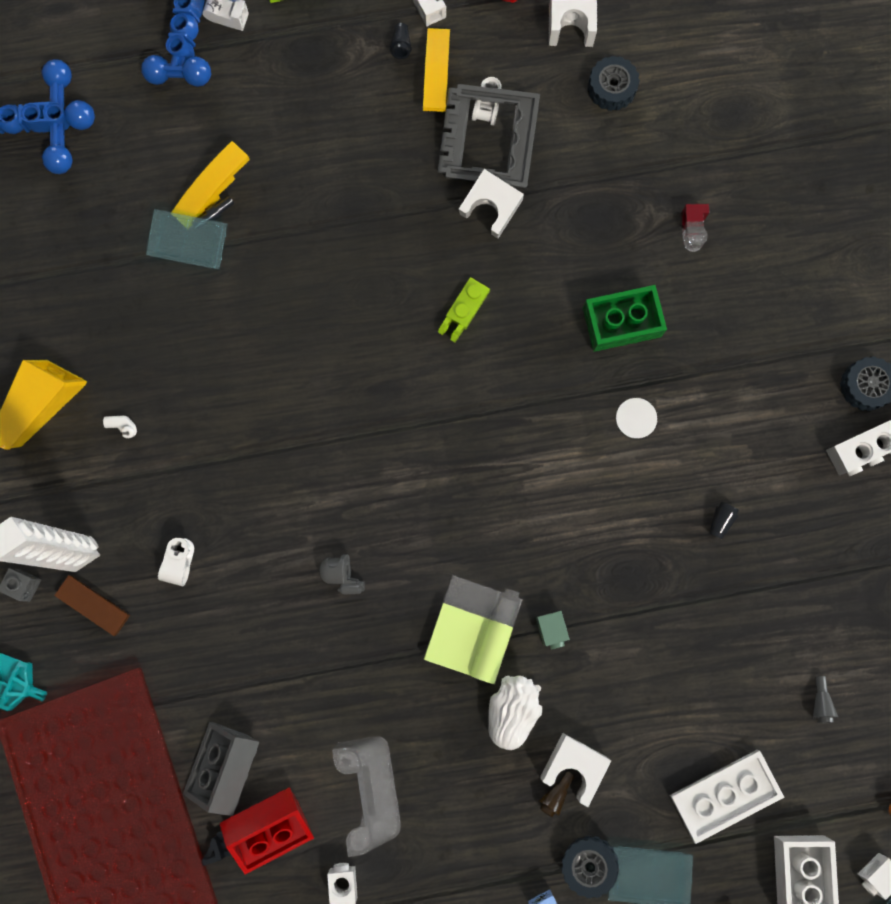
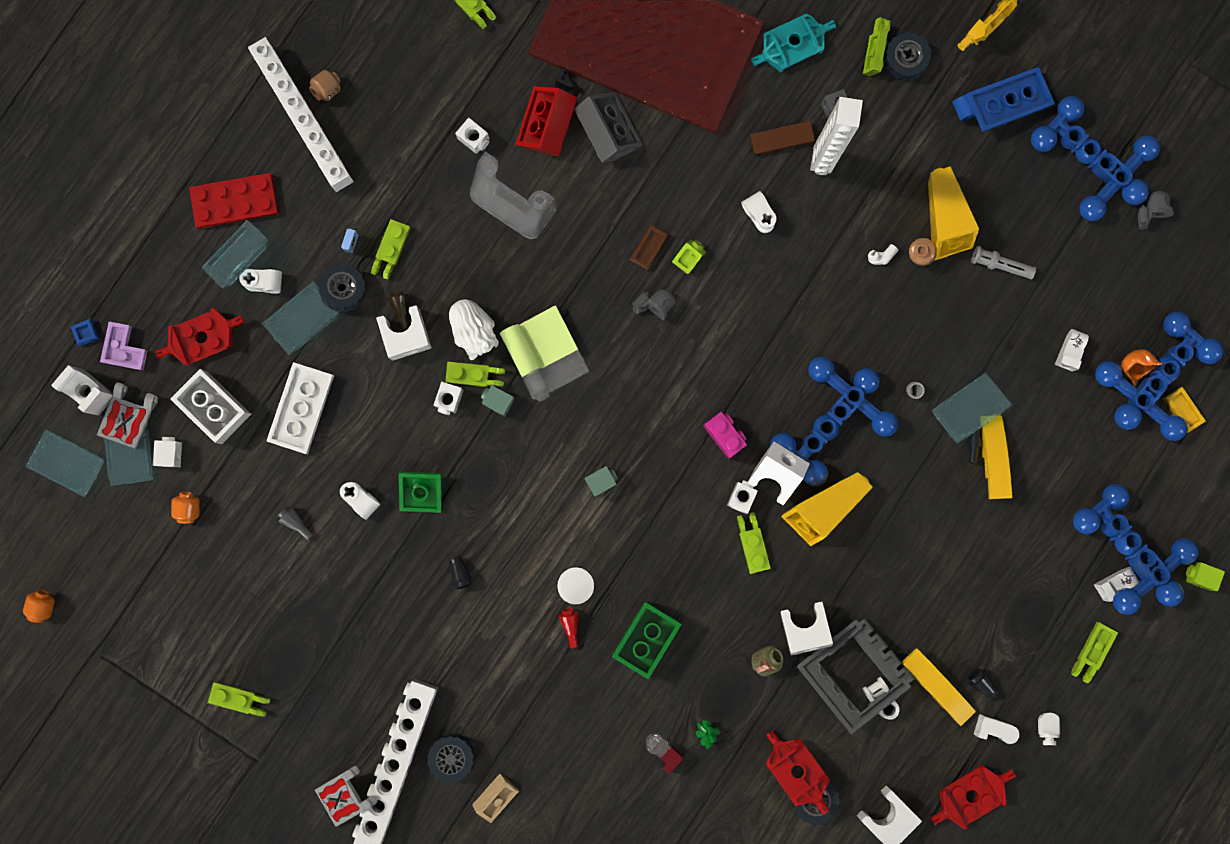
camera: 135 degrees right, 5 degrees up
none -> white piece [340,482,380,520]
none -> lime hinge [371,219,411,279]
none -> green slope [399,472,443,513]
none -> white brick [434,382,464,415]
none -> lime hinge [445,362,505,387]
none -> tan slope [473,774,519,823]
none -> red cone [558,608,579,648]
none -> sand green brick [584,466,618,497]
none -> reddish brown tile [630,224,668,271]
none -> lime bracket [672,239,706,274]
none -> green plant [696,720,720,749]
none -> dark pink brick [703,412,747,459]
none -> white brick [727,480,757,514]
none -> white piece [748,442,810,505]
none -> olive head [752,646,783,677]
none -> red plate [766,730,830,815]
none -> blue piece [770,356,898,487]
none -> yellow slope [781,472,872,546]
none -> light grey hinge [906,382,924,399]
none -> medium nougat head [909,238,936,266]
none -> light grey pin [971,246,1036,280]
none -> white leg [1055,329,1089,371]
none -> orange hair [1121,349,1162,388]
none -> yellow tile [1162,387,1206,433]

